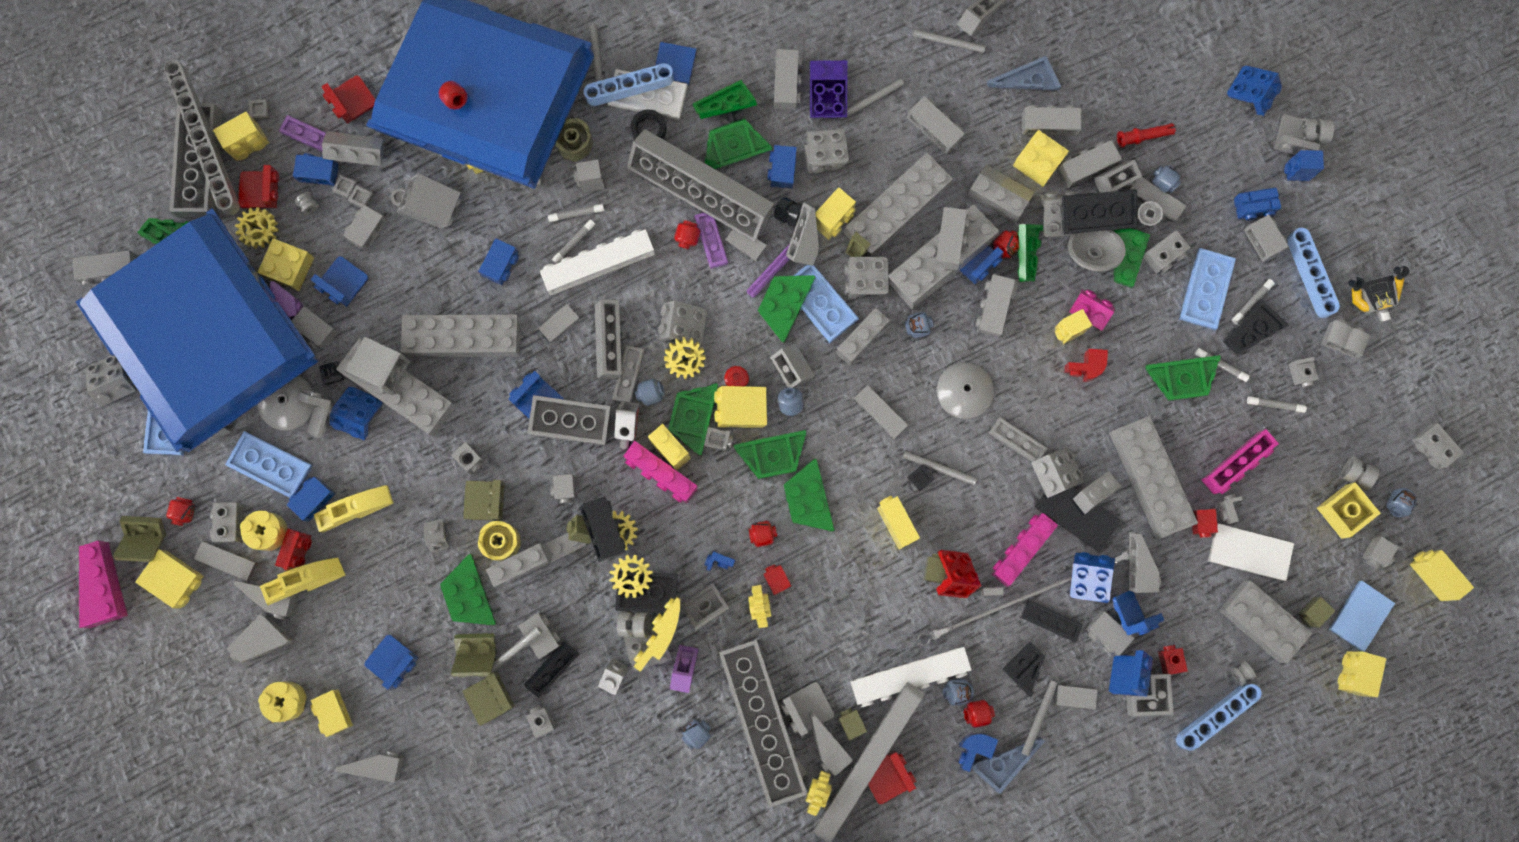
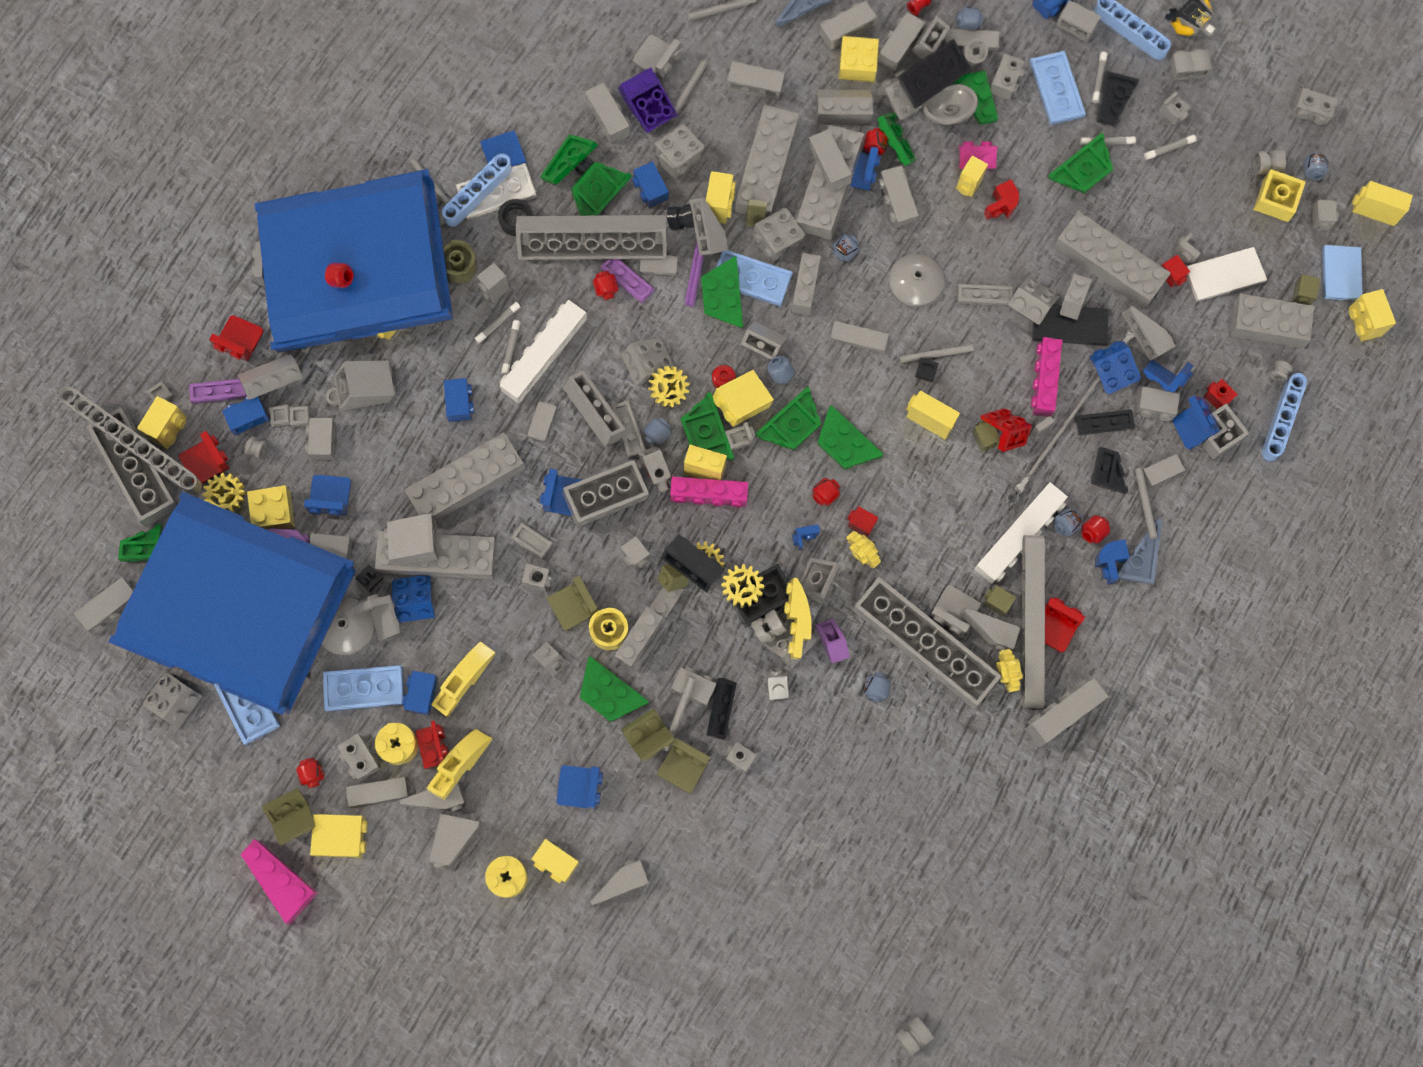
camera: 35 degrees left, 5 degrees down
dark pink brick [1201,429,1279,495] -> none
none -> light grey tile [511,522,553,560]
none -> light grey bracket [633,35,682,80]

